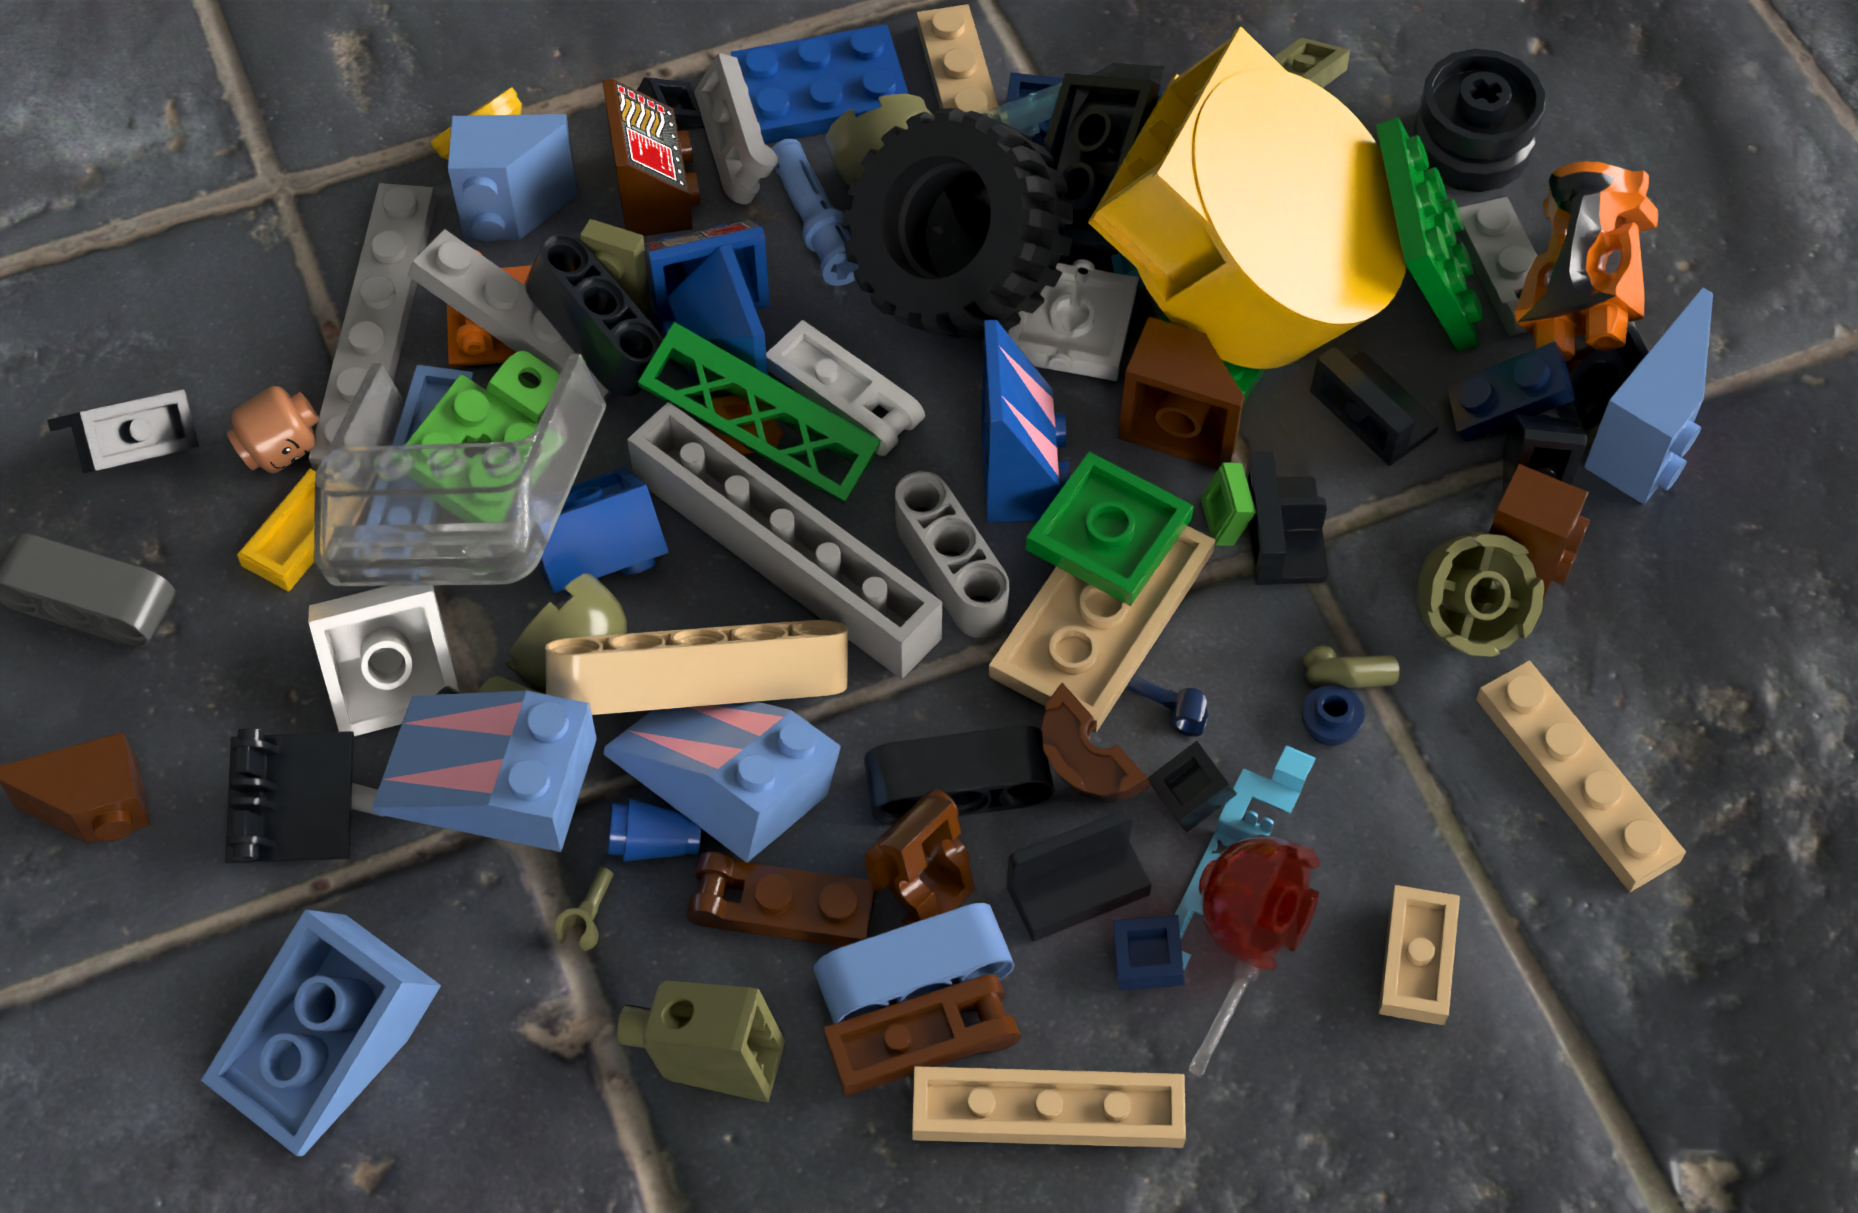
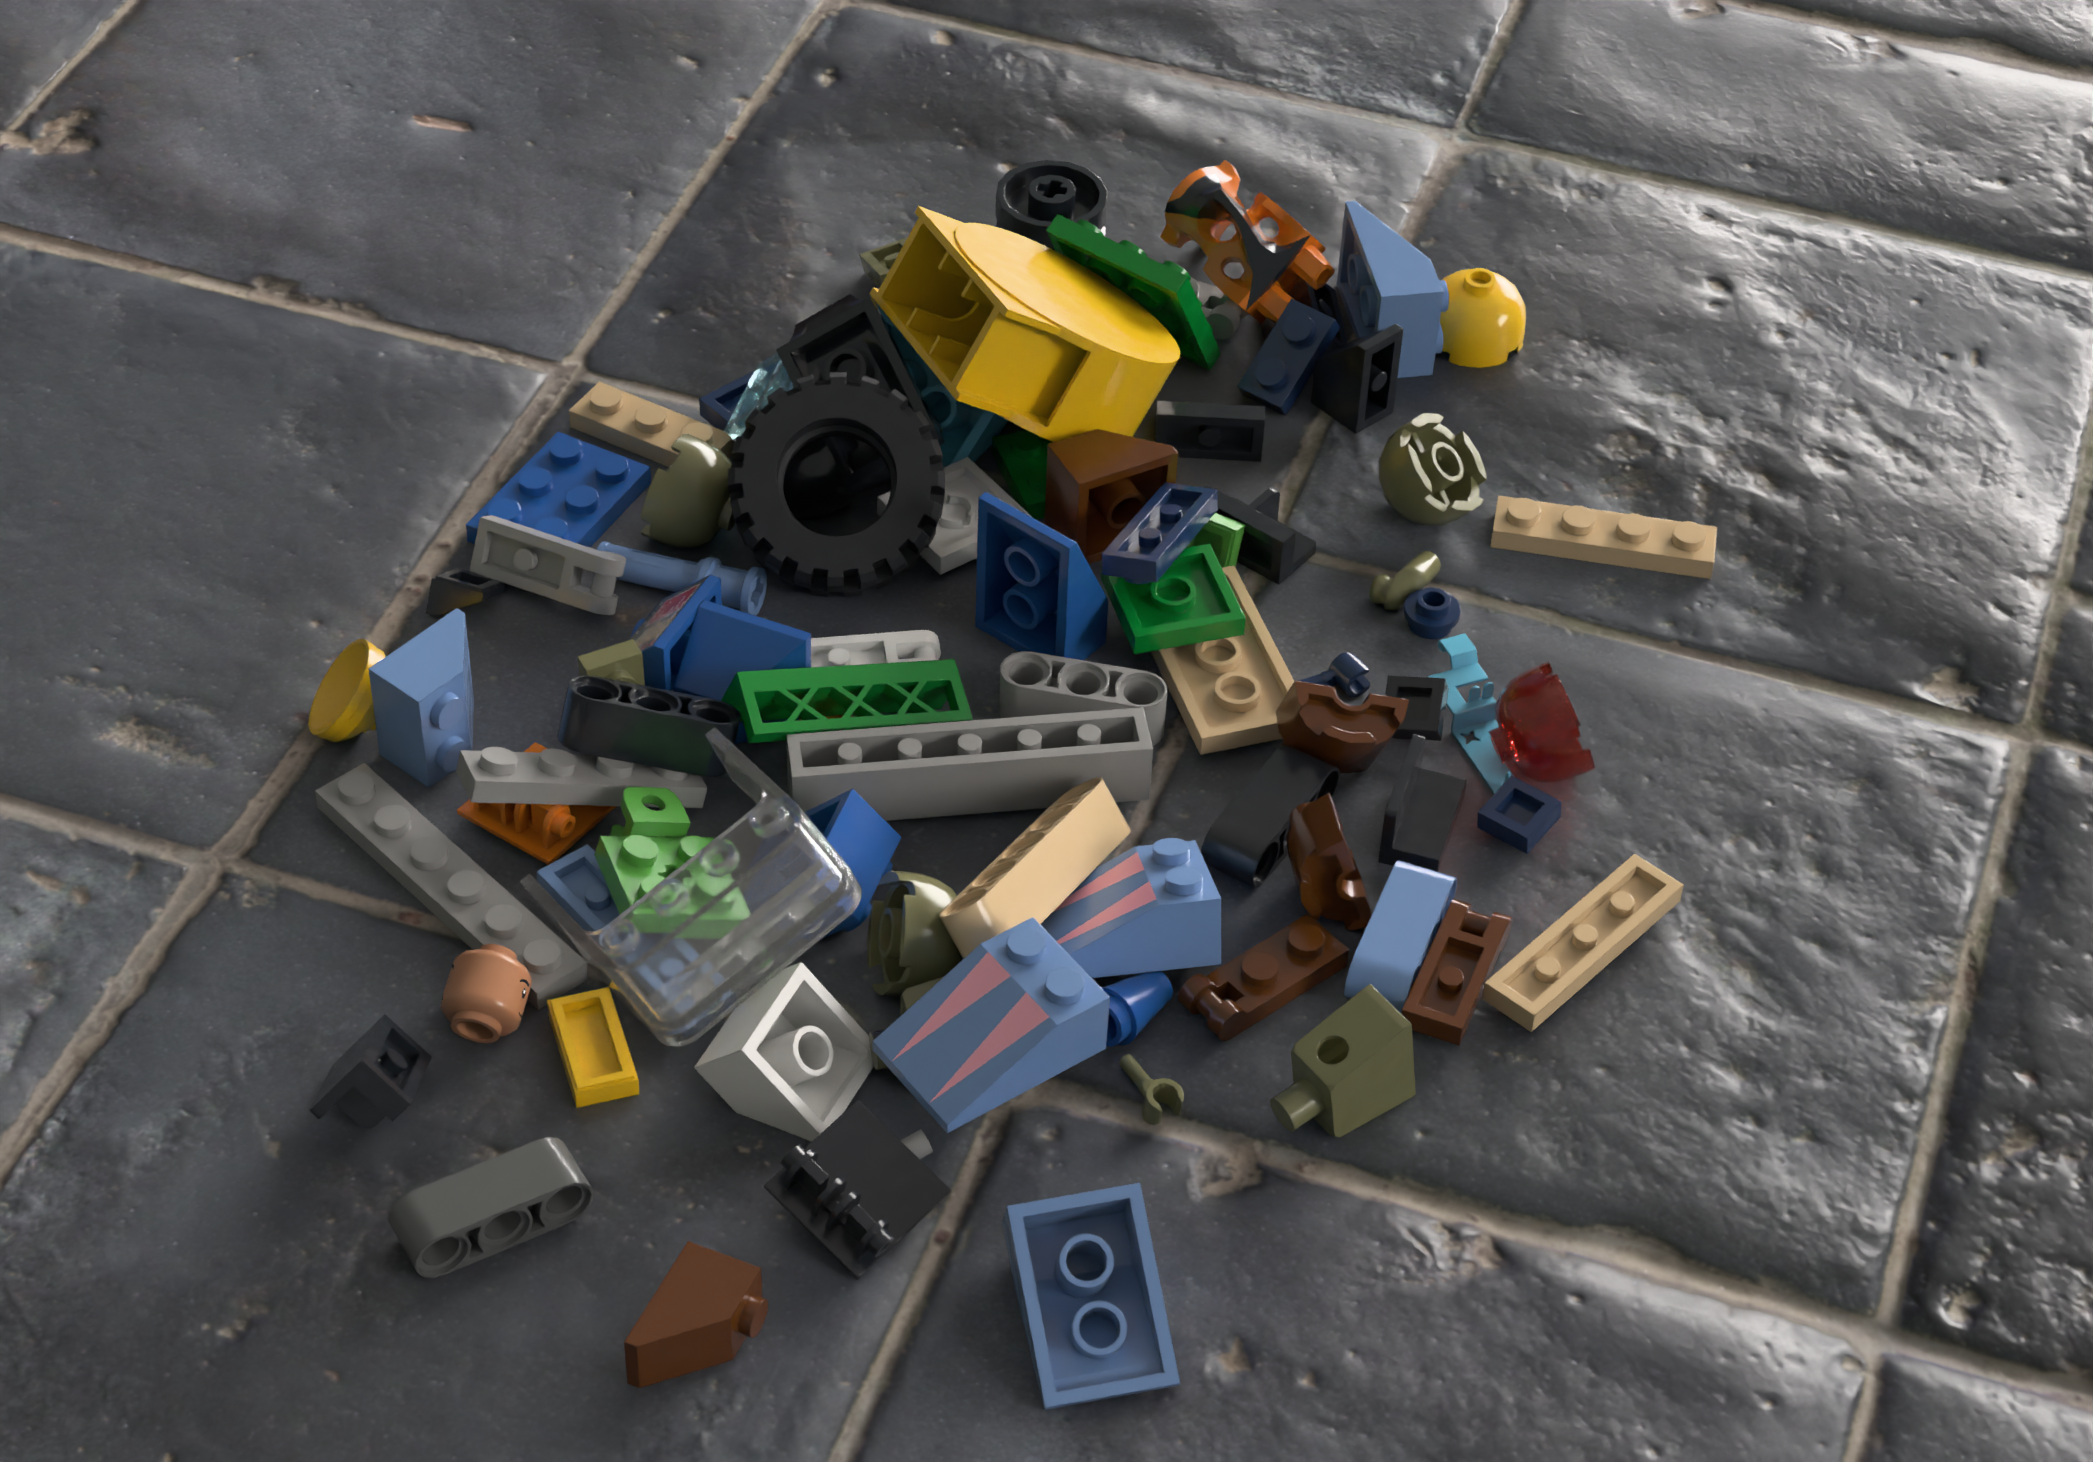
camera: 50 degrees left, 15 degrees down
slope [602,79,701,236] -> none
clear hinge [1188,958,1260,1078] -> none
tan plate [1378,885,1460,1026] -> none
reddish brown brick [1489,464,1591,601] -> none
none -> dark blue plate [1102,482,1218,584]
none -> yellow cylinder [1440,268,1526,368]

